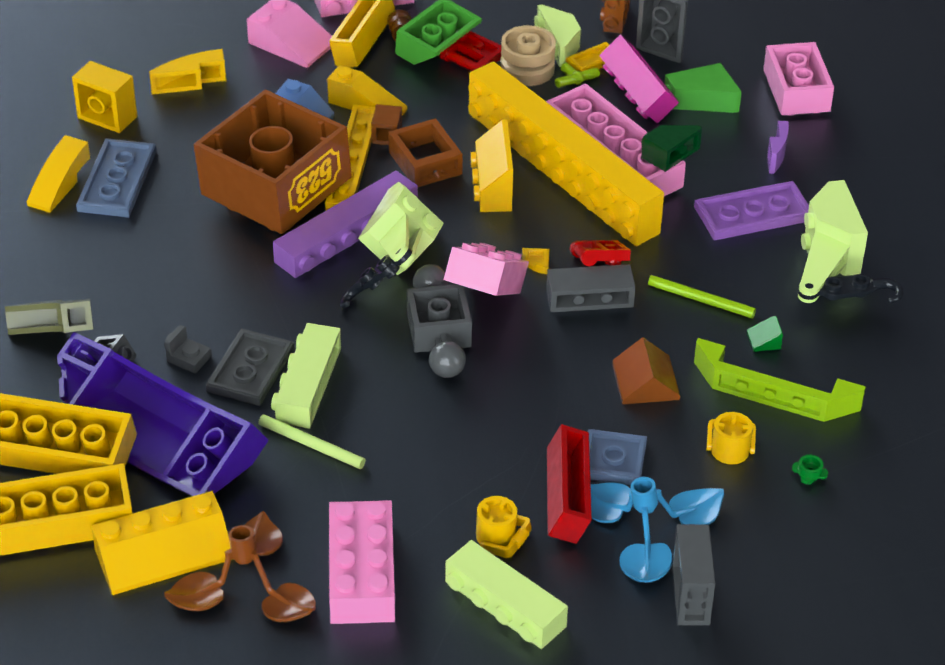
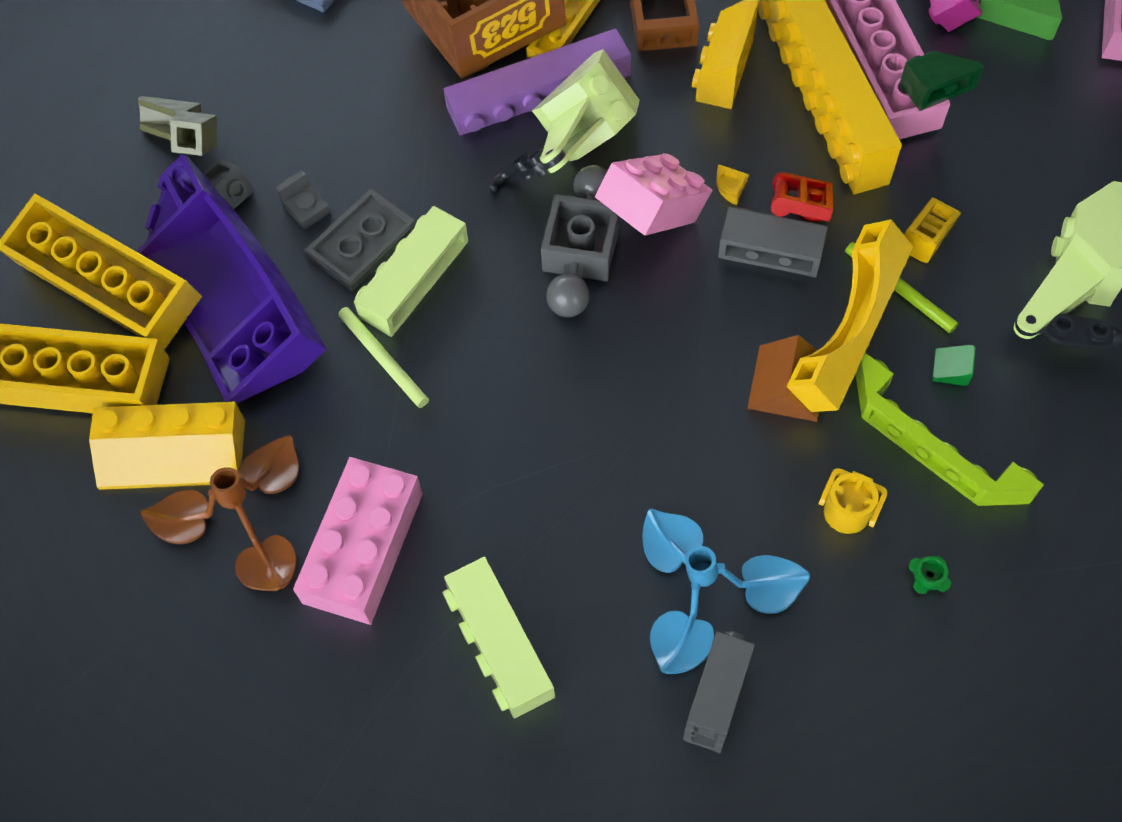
camera: 25 degrees right, 20 degrees up
yellow piece [476,496,532,558] -> none
red brick [547,424,592,544] -> none
sand blue tile [587,429,647,486] -> none
medium lavender tile [694,181,809,240] -> none
medium lavender slope [767,121,789,174] -> none
none -> yellow arch [786,220,914,412]
none -> yellow slope [904,197,961,263]

